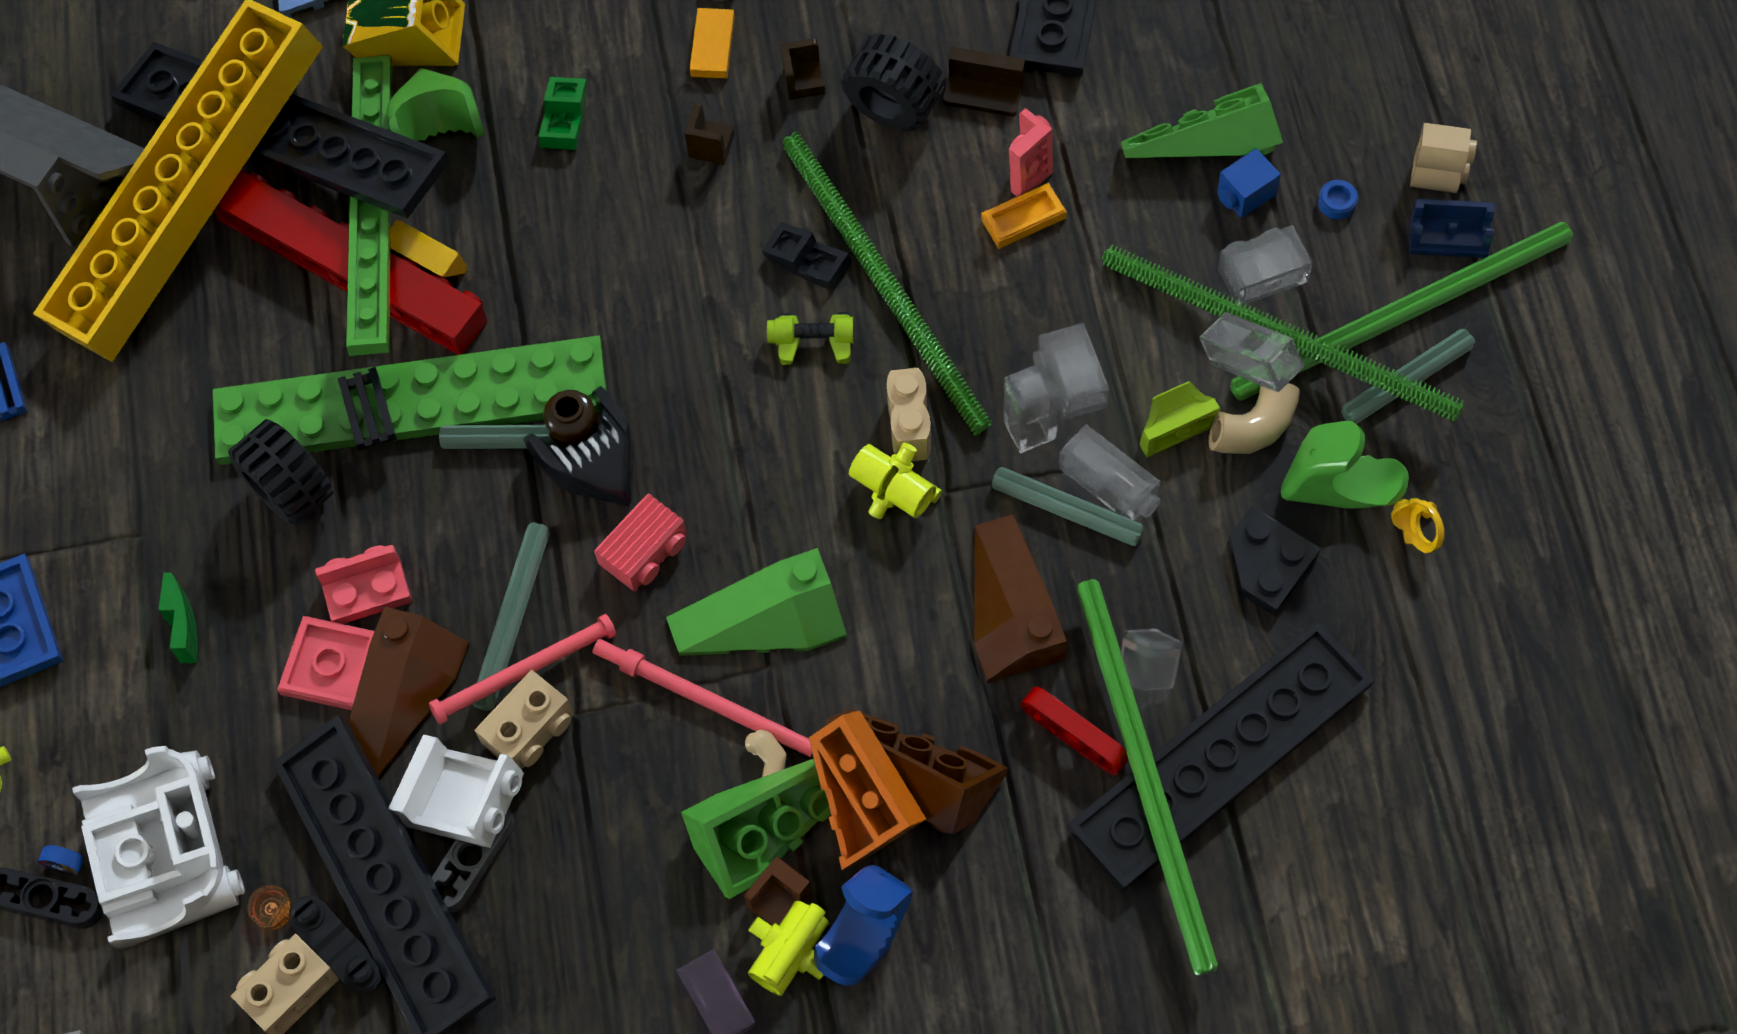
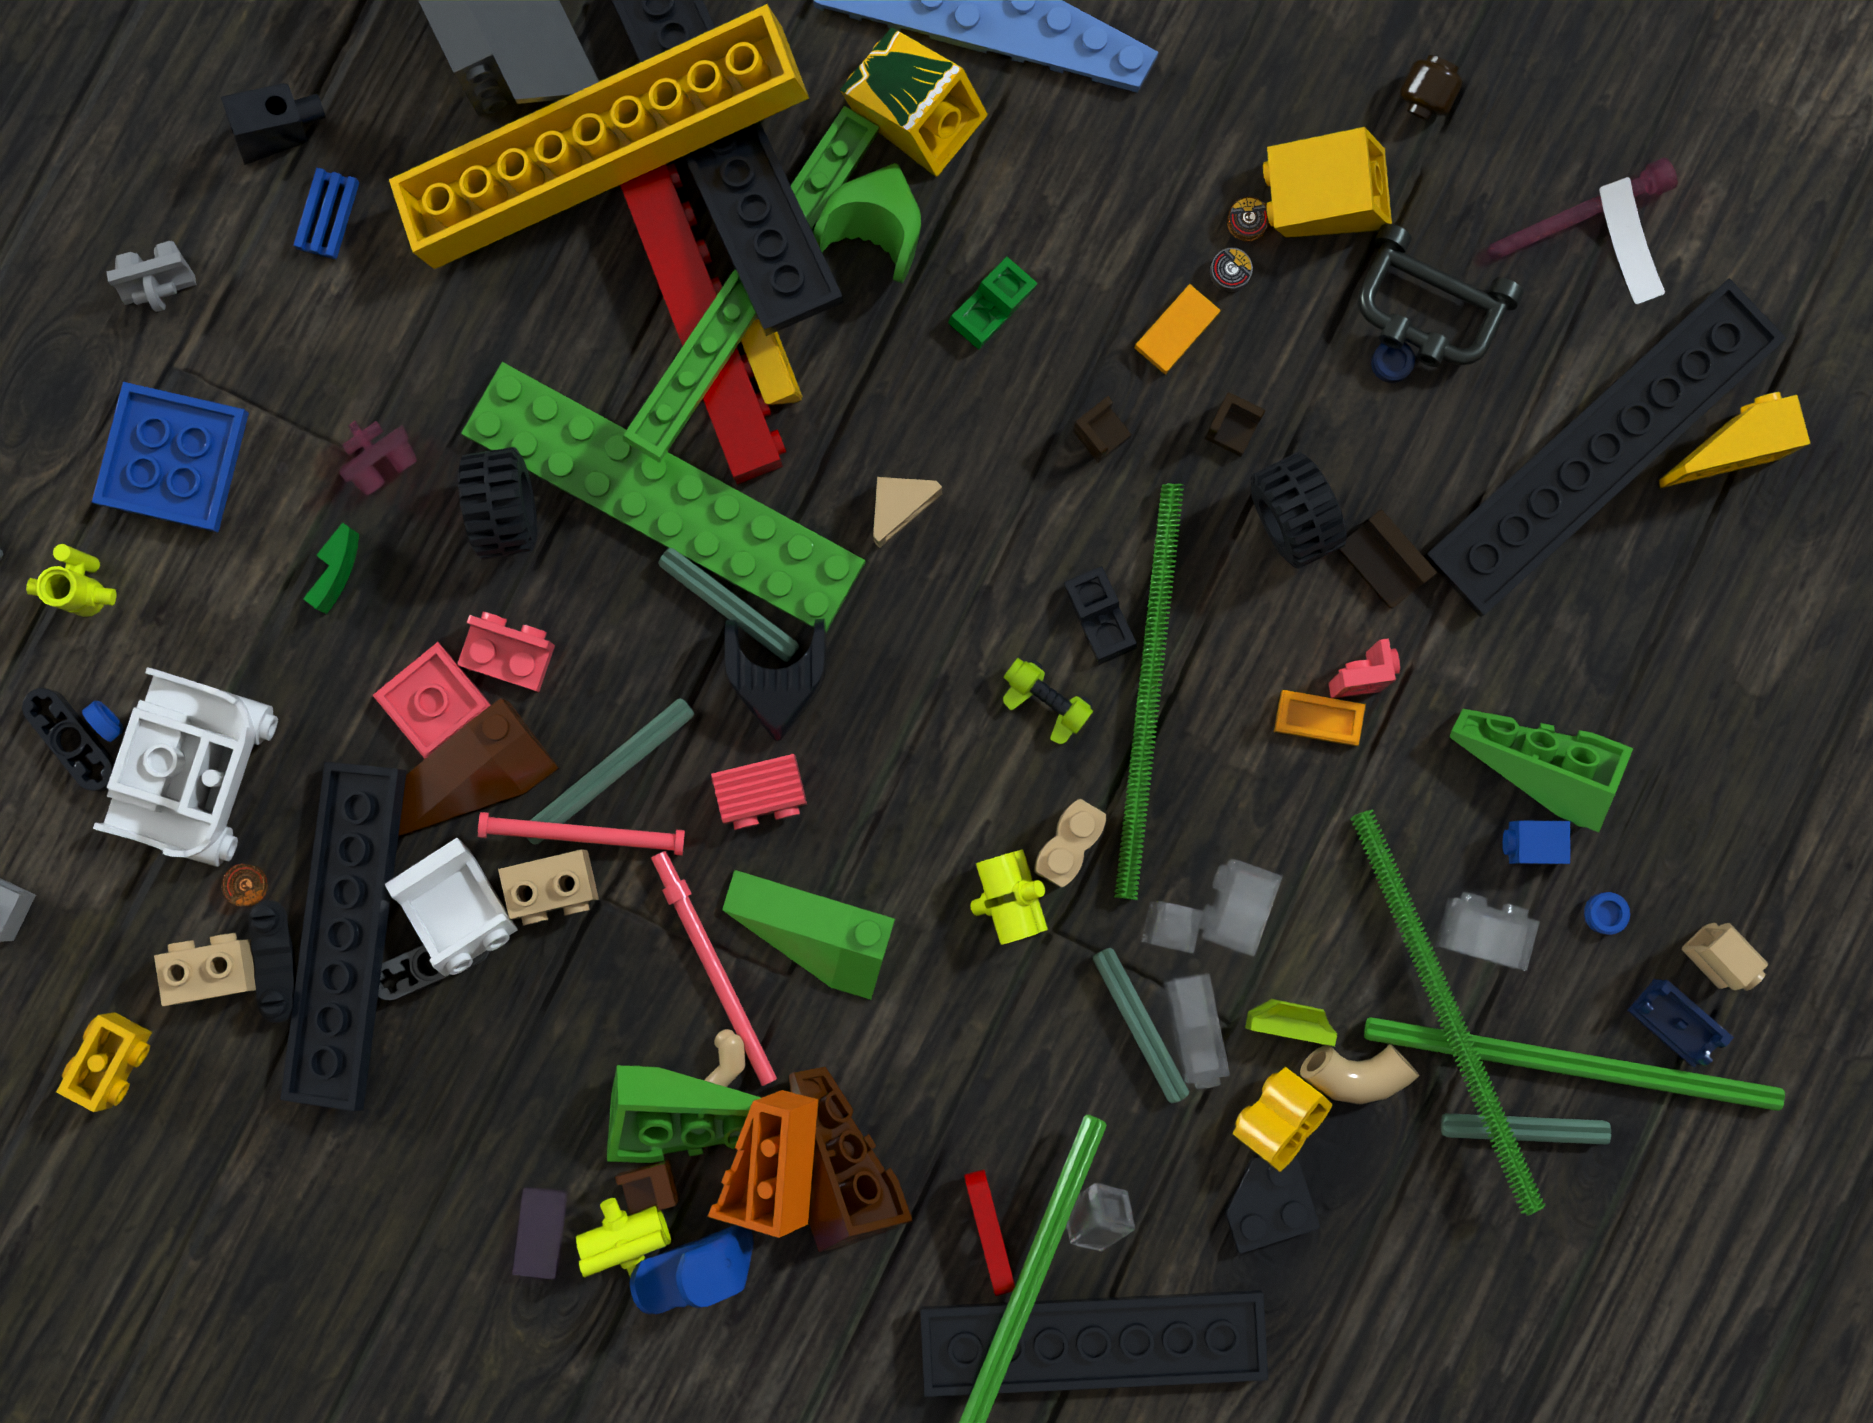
camera: 30 degrees right, 20 degrees up
black tile [338,367,397,451] -> none
dark brown head [543,390,598,448] -> none
reddish brown wedge [974,514,1067,683] -> none
clear brick [1199,312,1304,392] -> none
bright green animal [1280,421,1409,509] -> none
yellow piece [1390,498,1444,553] -> none
none -> clear pink hips [339,421,417,496]
none -> tan slope [873,477,942,548]
none -> yellow brick [1233,1067,1332,1172]

